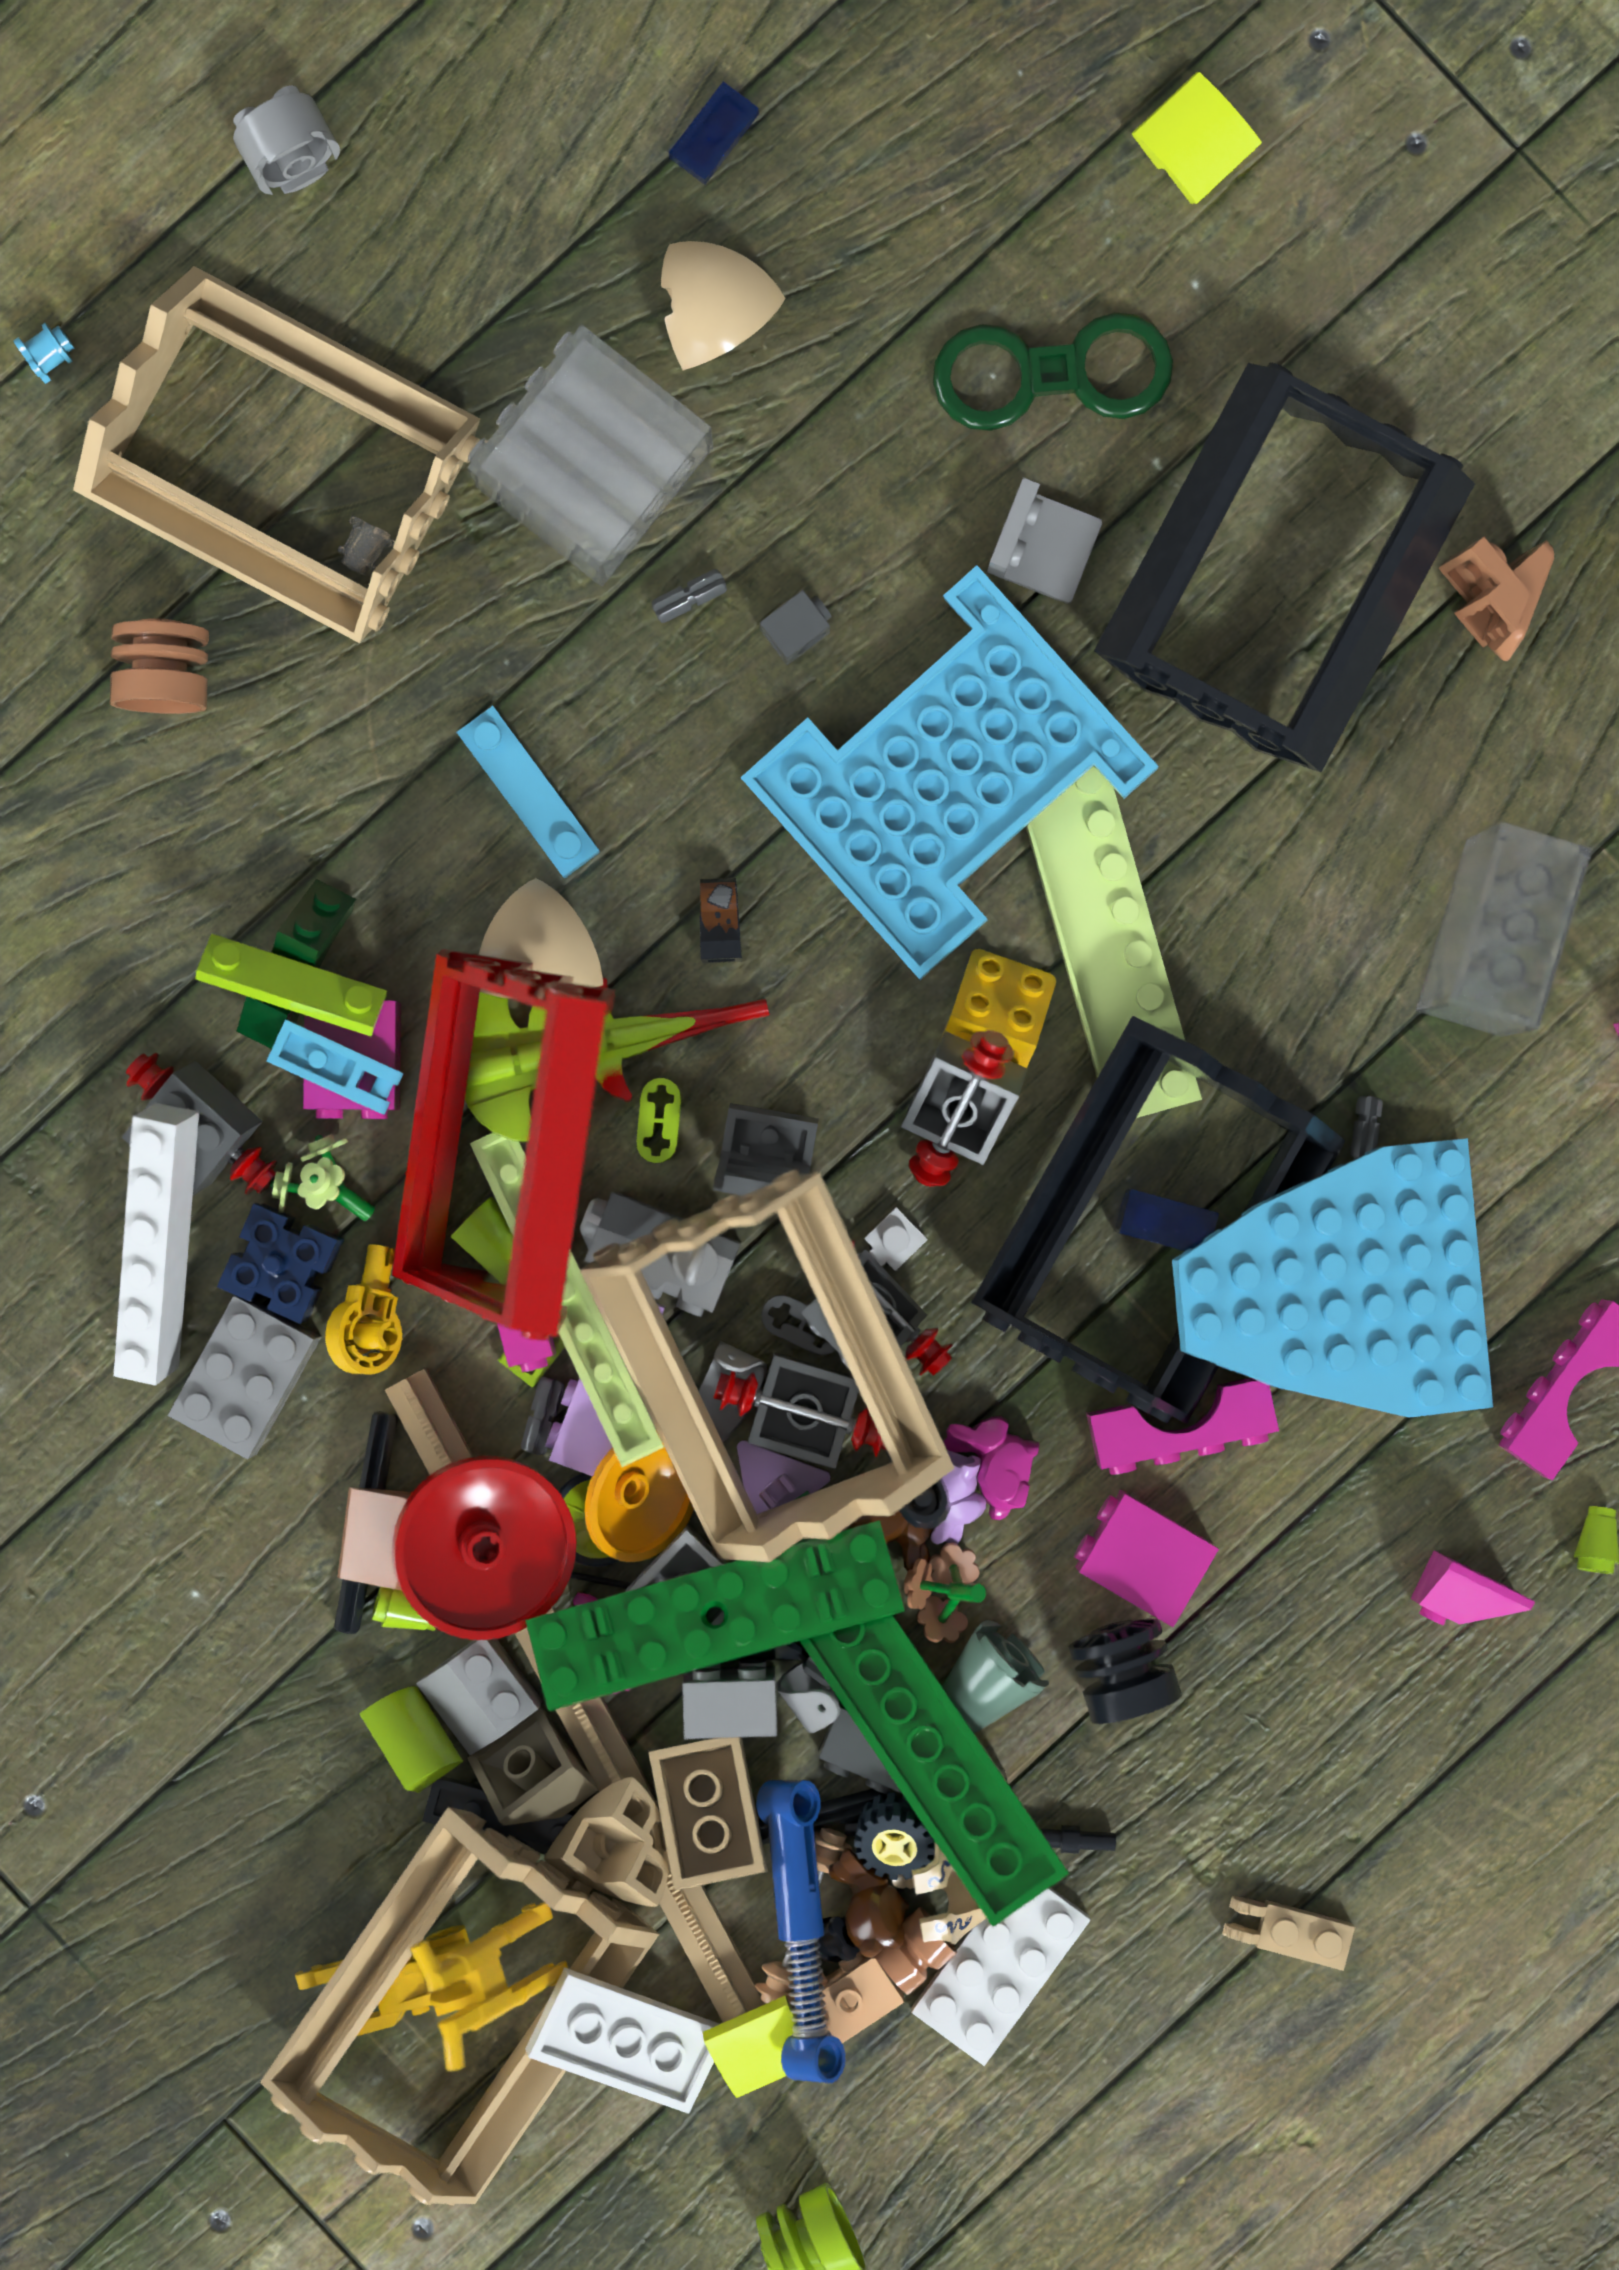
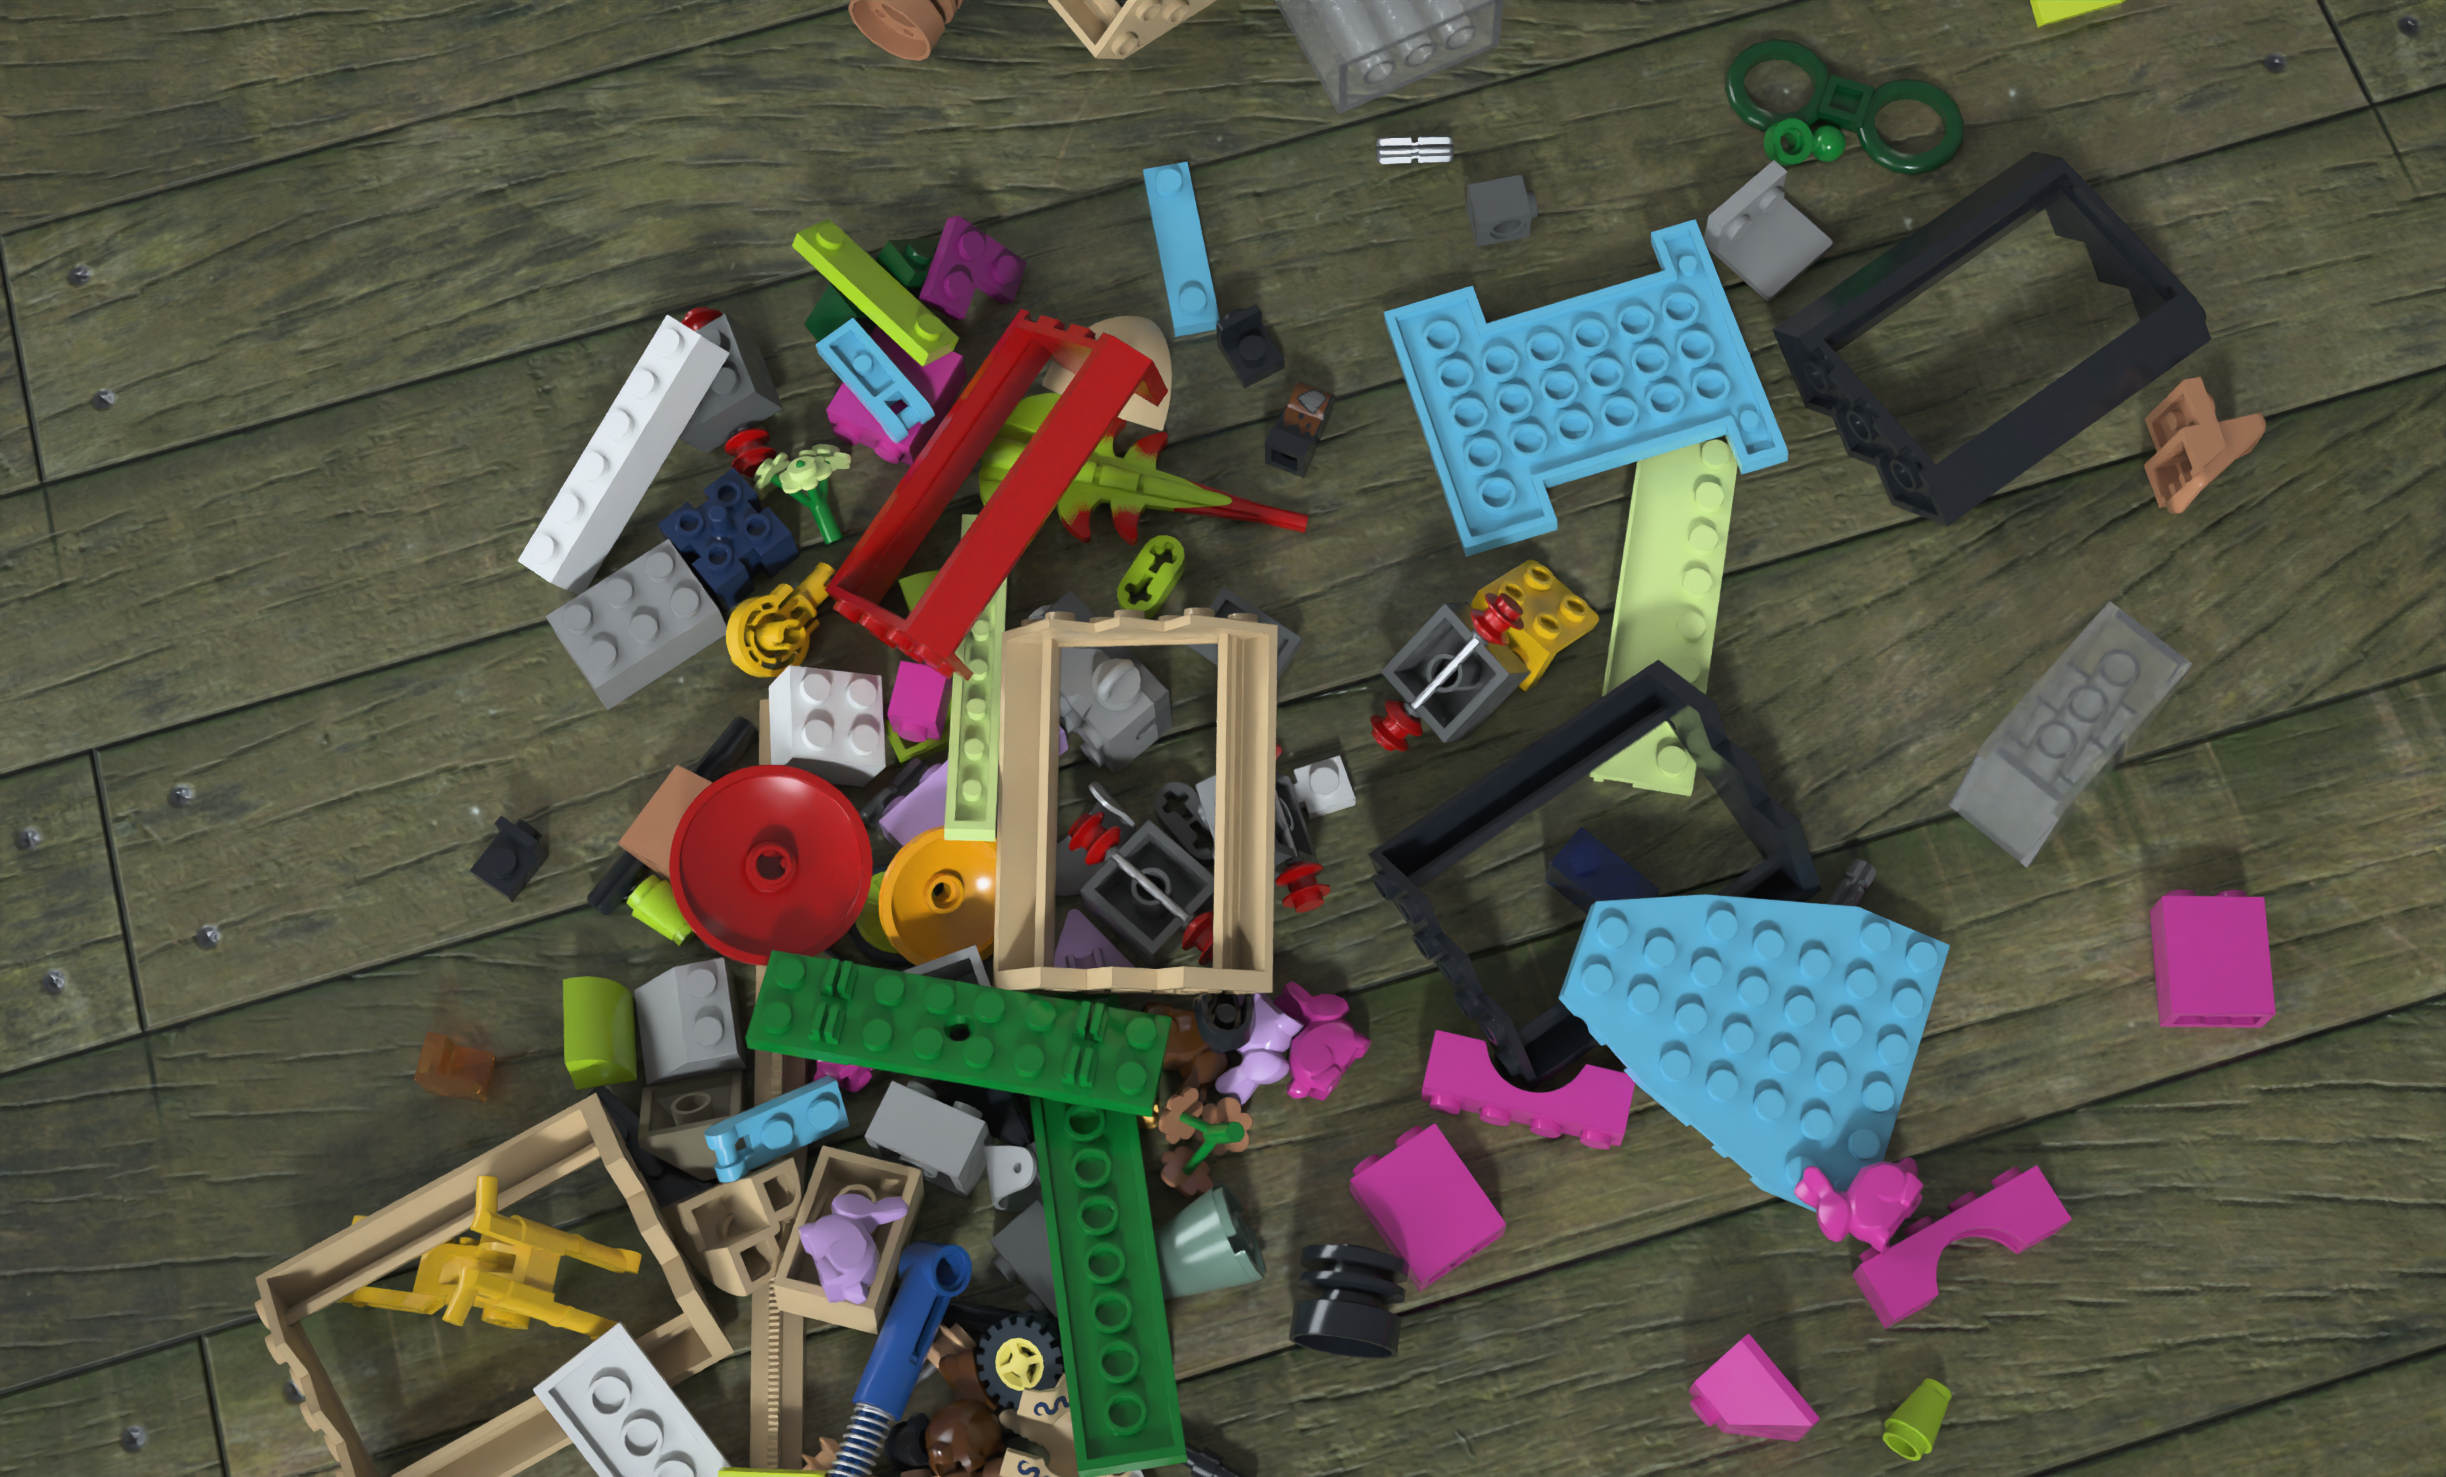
camera: 30 degrees right, 20 degrees down
none -> clear orange panel [413,1032,496,1103]
none -> black bracket [470,816,549,902]
none -> medium azure plate [704,1075,850,1183]
none -> white brick [769,665,886,787]
none -> lavender animal [798,1194,909,1305]
none -> magenta plate [919,215,1027,321]
none -> black bracket [1216,304,1285,389]
none -> green plate [1764,118,1846,166]
none -> dark pink animal [1794,1157,1924,1254]

